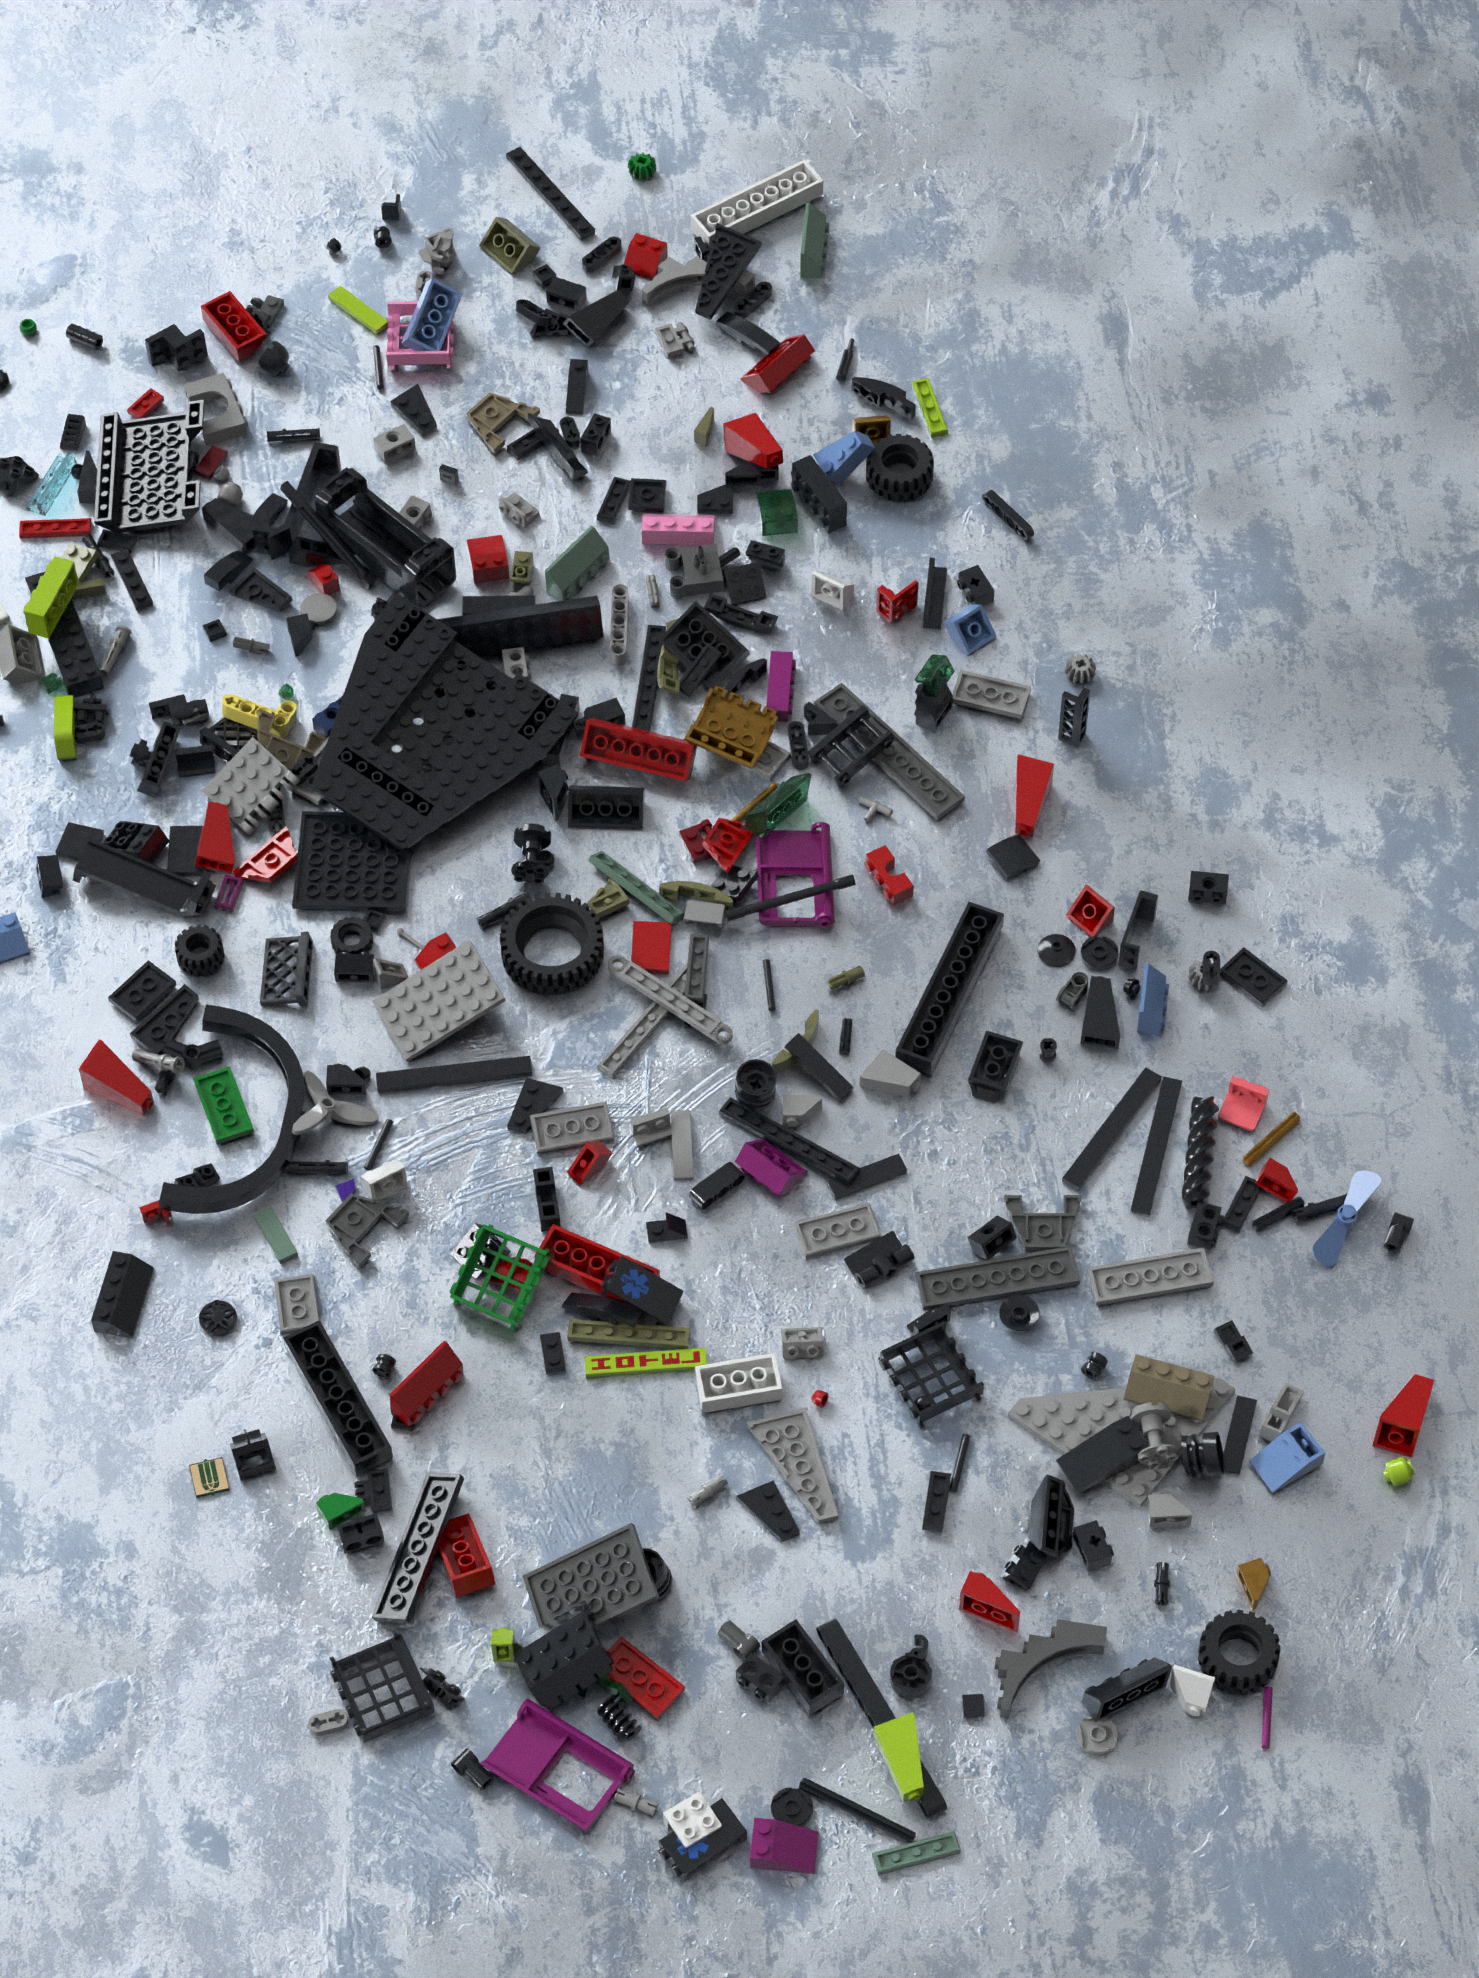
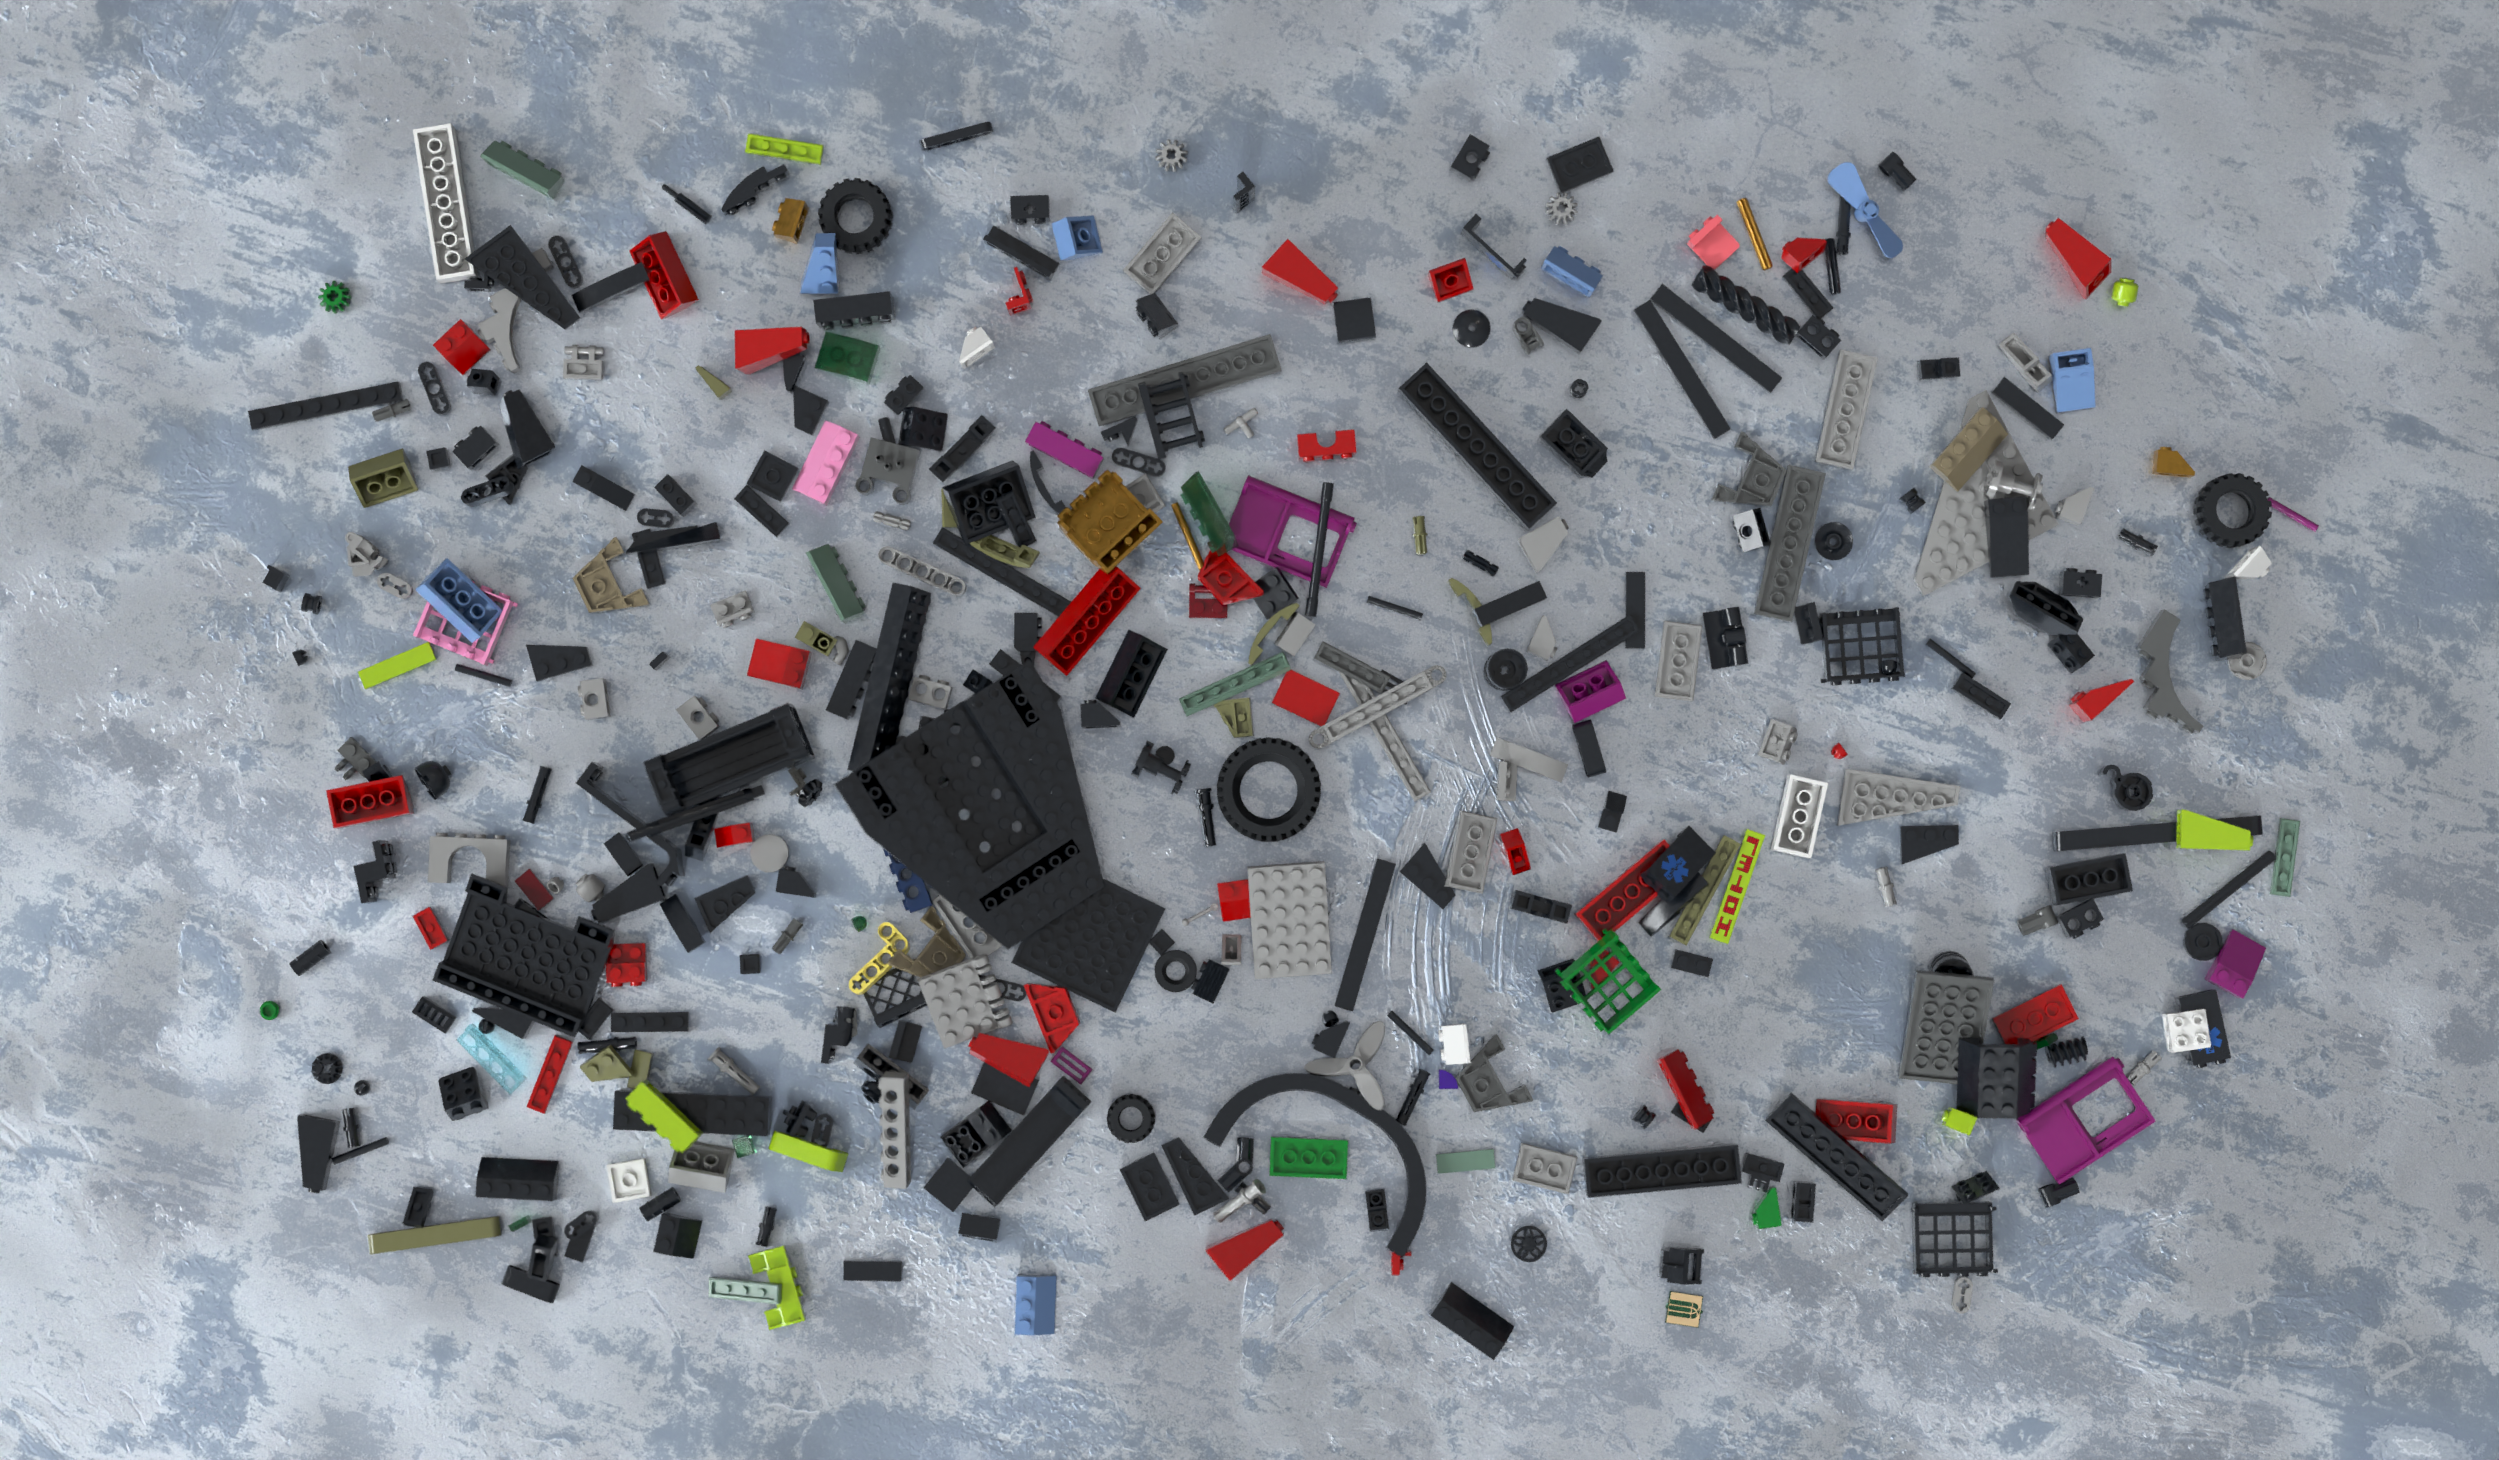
camera: 70 degrees left, 30 degrees up
black fence [260,931,313,1006] -> none
black beam [289,754,318,785] -> none
clear green bracket [915,654,955,697] -> none
black tile [962,1694,985,1717] -> none
black tile [1080,936,1119,971] -> none
black plate [1123,978,1140,997] -> none
black wheel [1181,1432,1224,1479] -> none
black beam [1202,951,1220,986] -> none
none -> dark grey axle [372,399,412,422]
none -> red plate [606,943,647,987]
none -> light grey brick [879,1071,911,1189]

